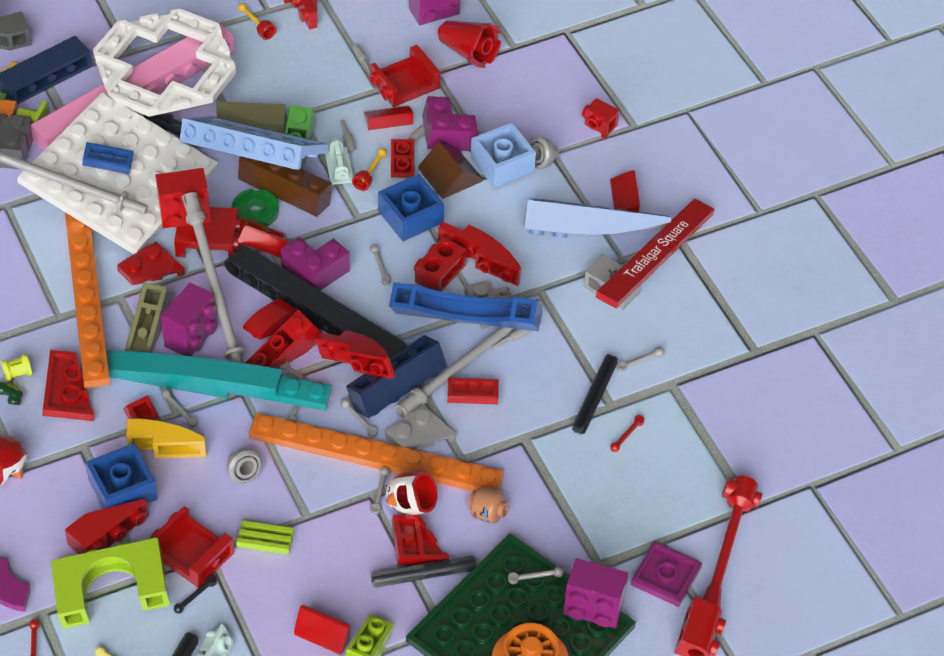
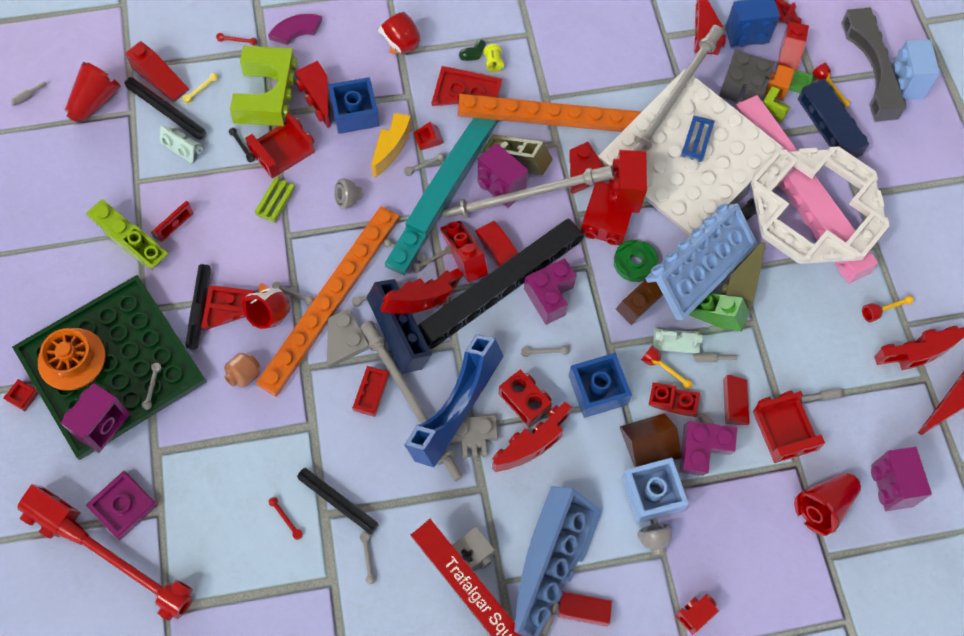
camera: 105 degrees right, 15 degrees up
red slope [238,218,288,258] -> none

